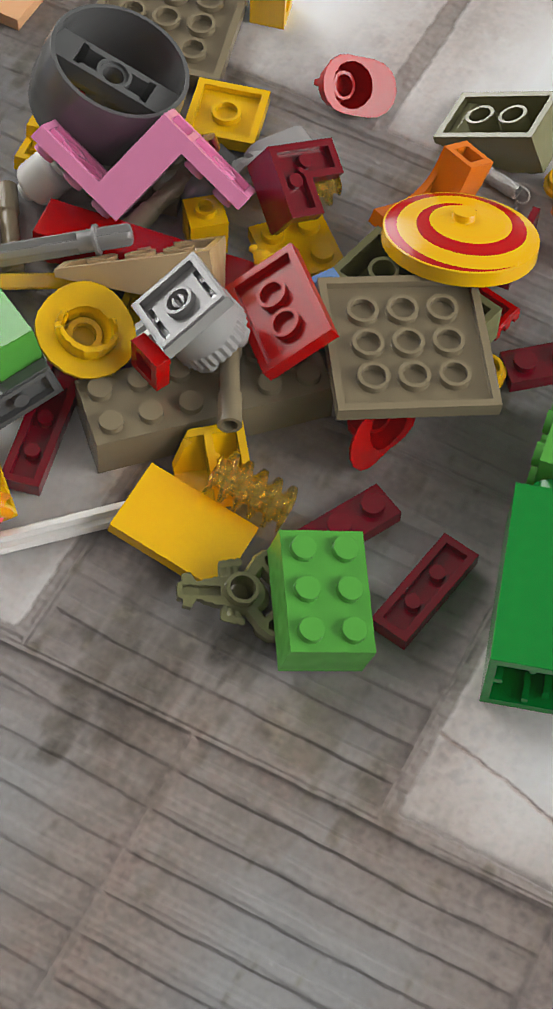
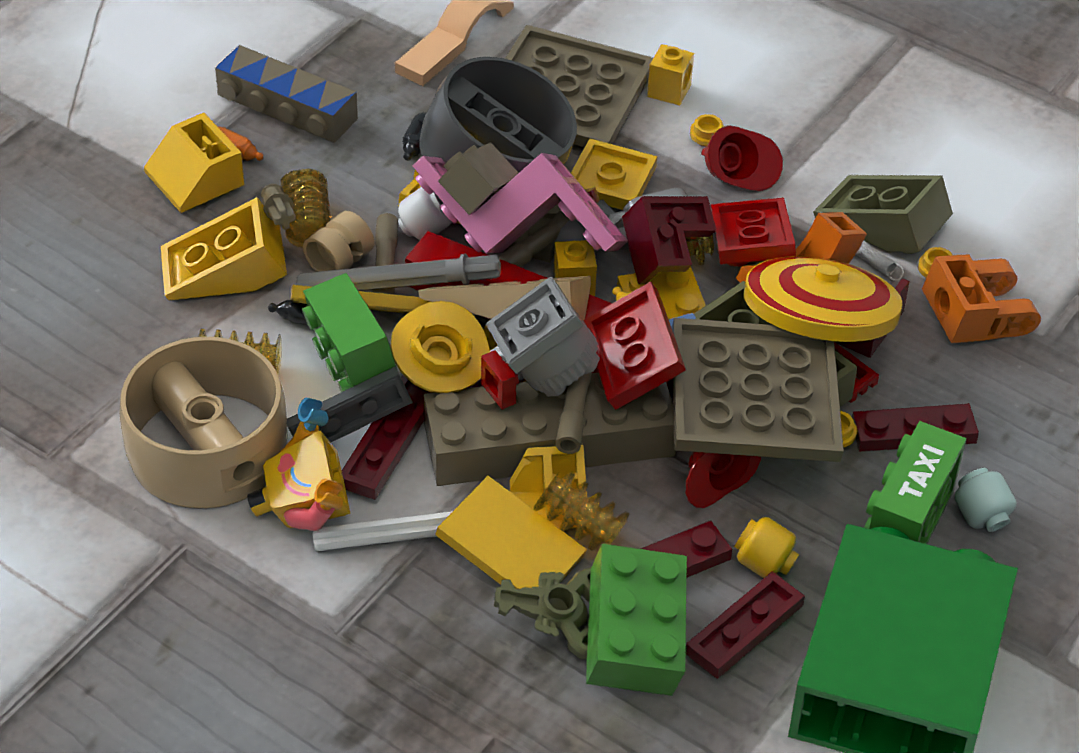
camera: 10 degrees right, 10 degrees down
none -> black piece [403,112,426,161]
none -> dark tan brick [438,142,518,215]
none -> yellow plate [690,114,724,147]
none -> red plate [711,197,796,267]
none -> yellow head [734,517,799,578]

